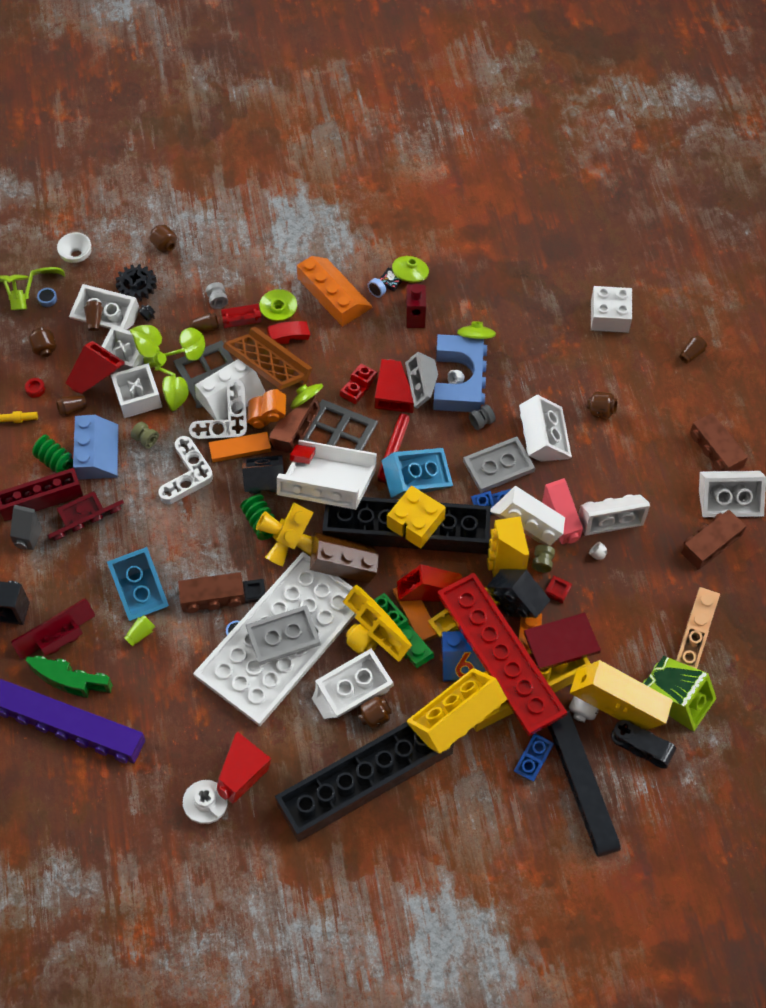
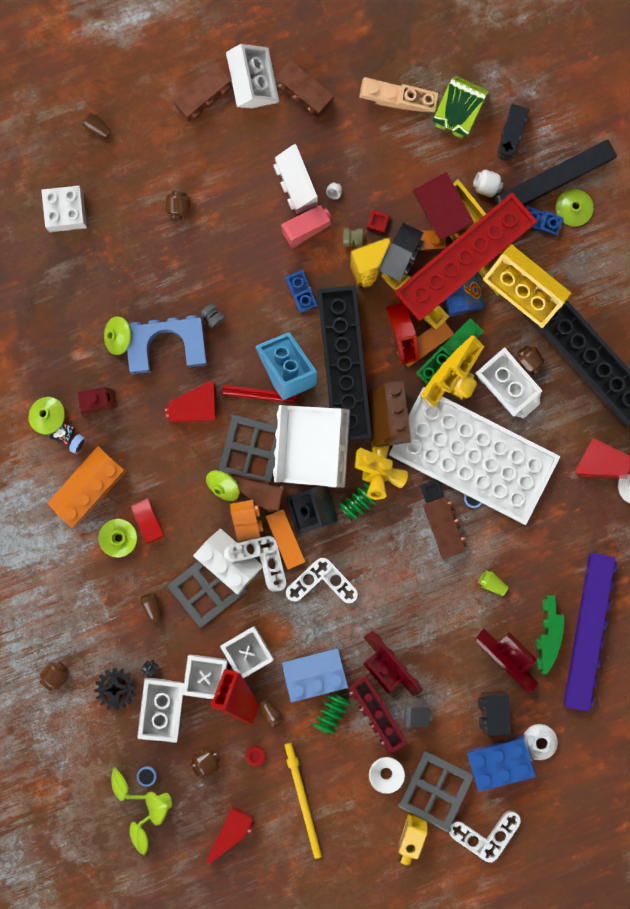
camera: 95 degrees left, 25 degrees up
white piece [57,233,92,263] -> none
reddish brown cone [84,301,104,331] -> none
dark azure slope [107,547,169,621] -> none
lime plant [129,325,205,411] -> none
olive wheel [131,421,159,449] -> none
light grey wheel [206,282,228,309] -> none
red hinge [221,303,261,328] -> none
dark orange fence [223,327,312,390] -> none
light grey plate [246,605,321,666] -> none
red tile [290,444,315,464] -> none
red slope [339,364,377,404] -> none
yellow piece [387,485,446,548] -> none
light grey slope [405,352,438,409] -> none
white hinge [448,370,465,384] -> none
light grey plate [463,437,535,493] -> none
white slope [490,486,565,545] -> none
white slope [519,395,572,461] -> none
yellow brick [570,660,673,730] -> none
none -> lime dish [555,189,593,227]

